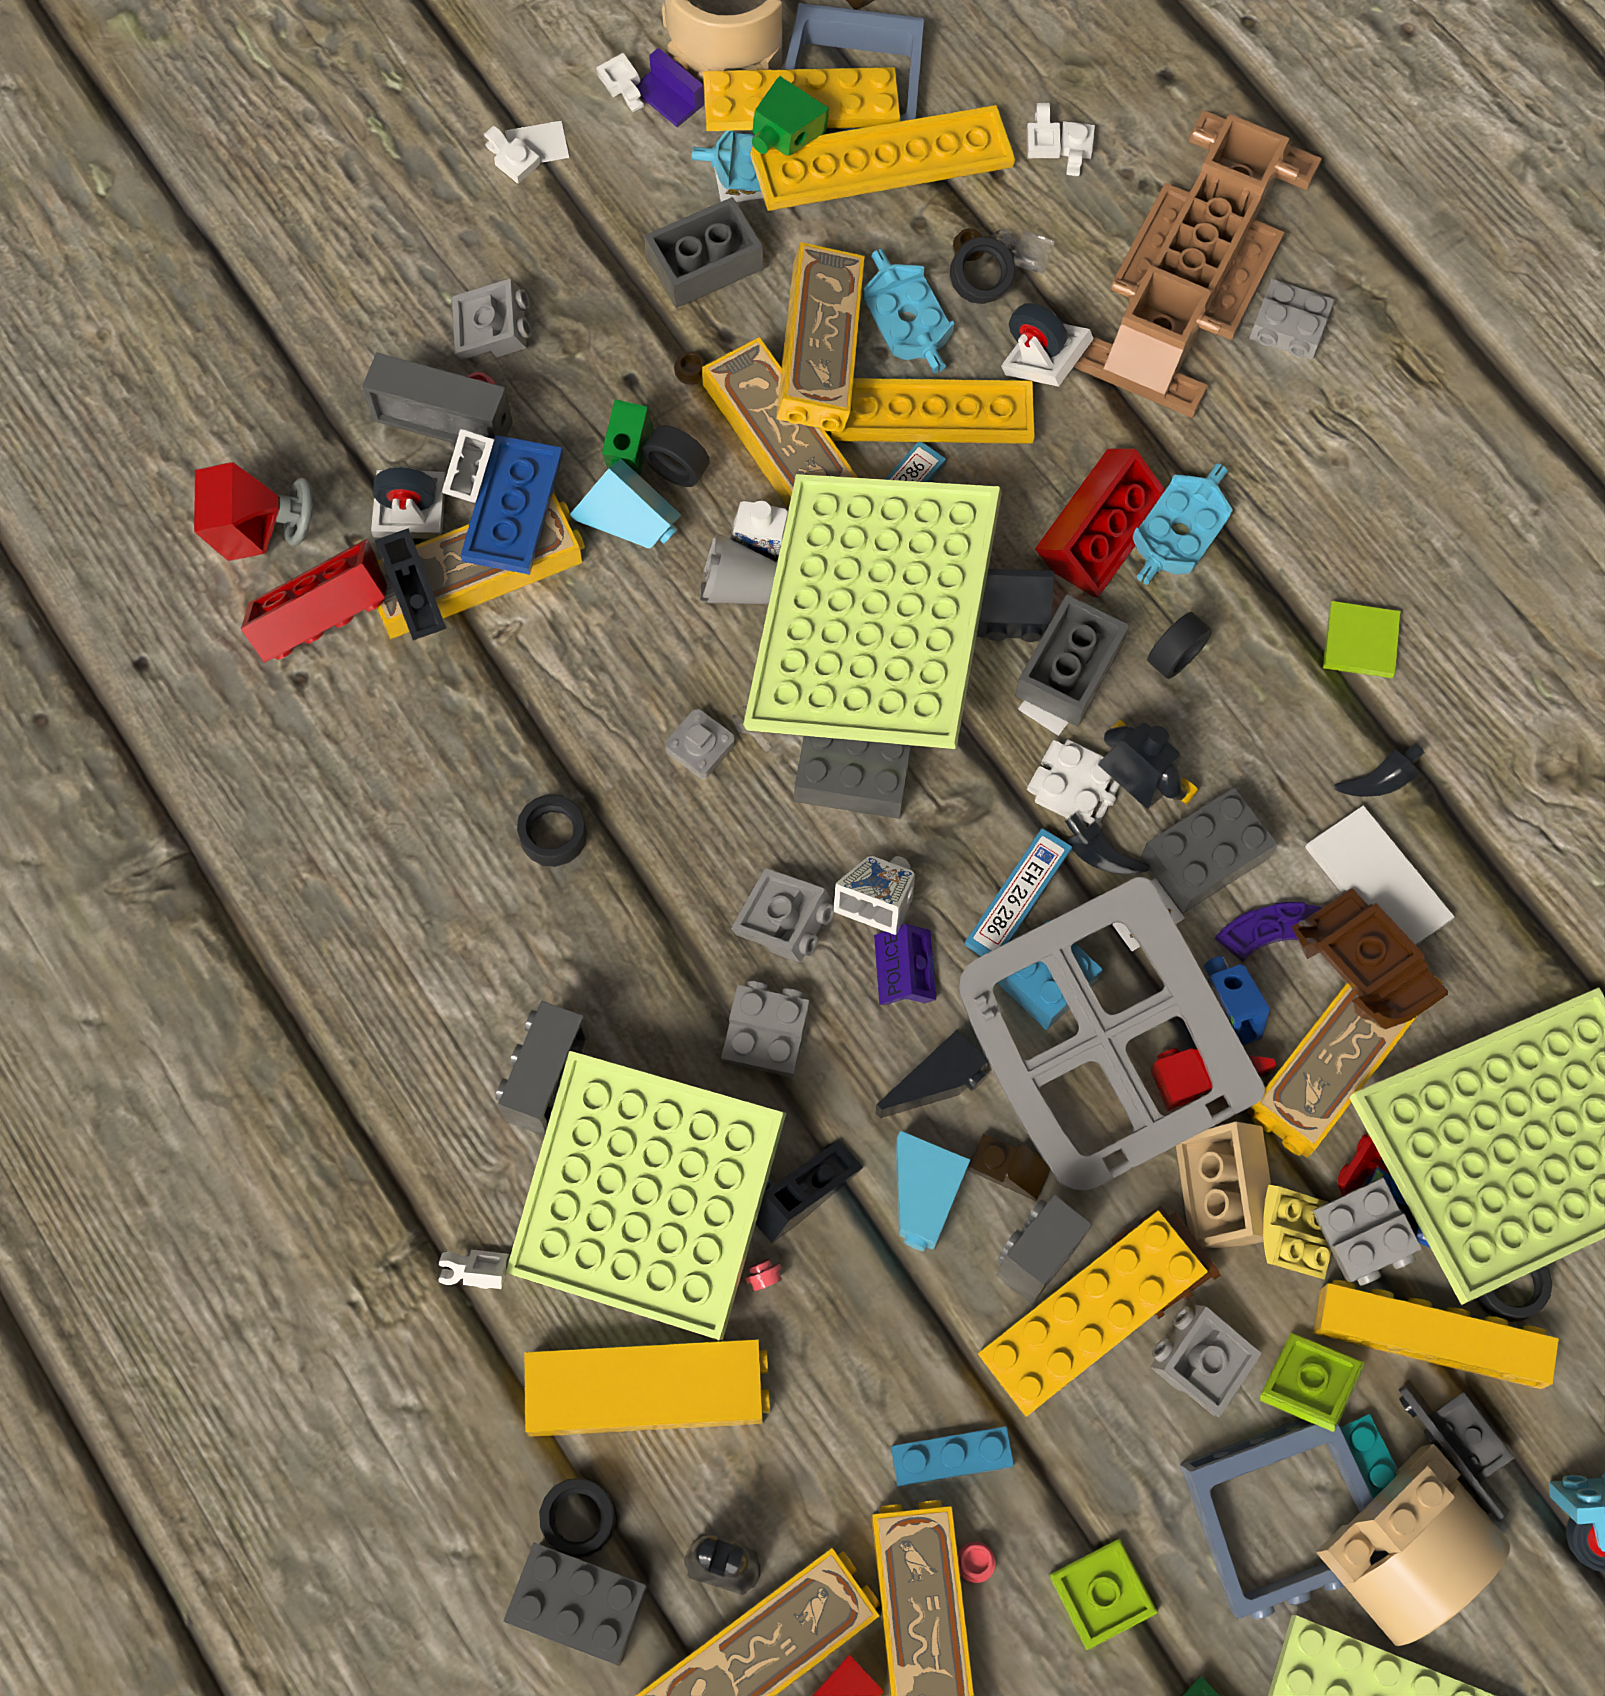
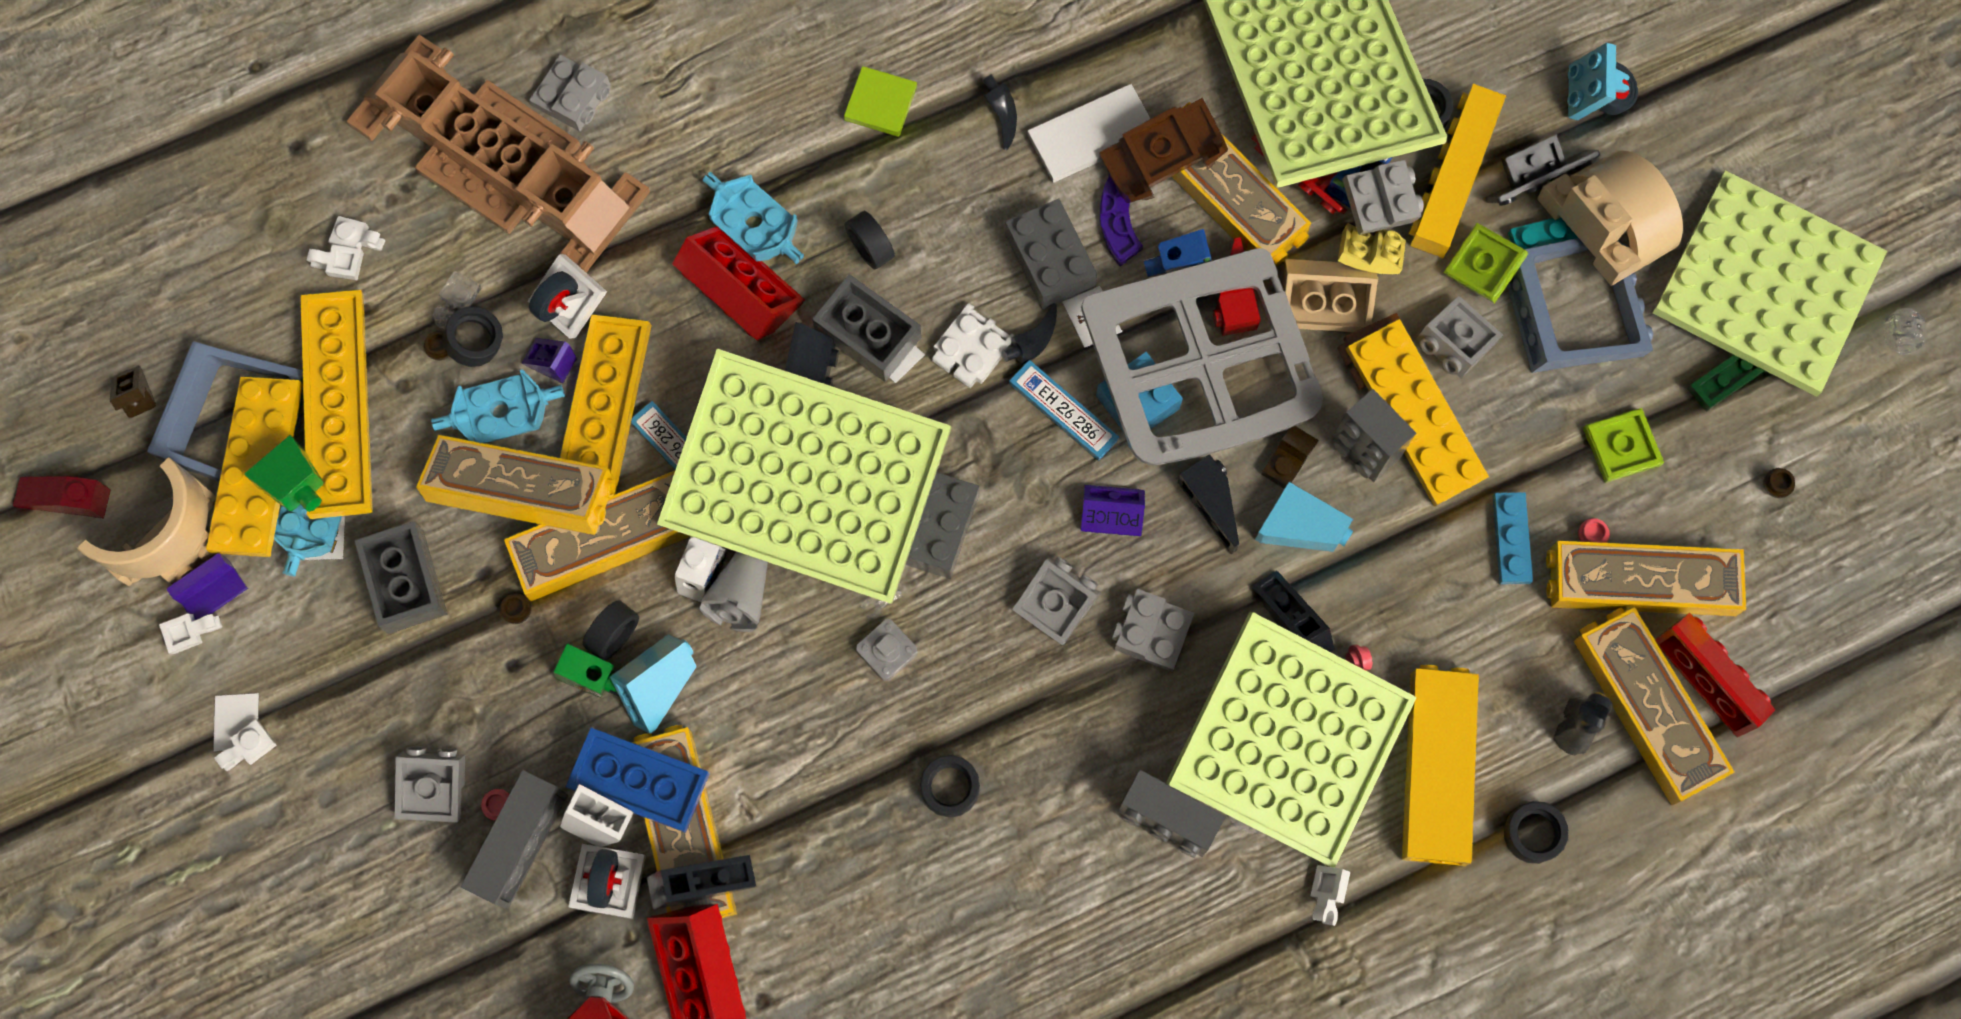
camera: 80 degrees left, 5 degrees up
dark grey brick [503,1542,649,1666] -> none
white torso [834,856,915,935] -> none
black torso [1098,720,1199,810] -> none
none -> dark purple slope [522,338,577,384]

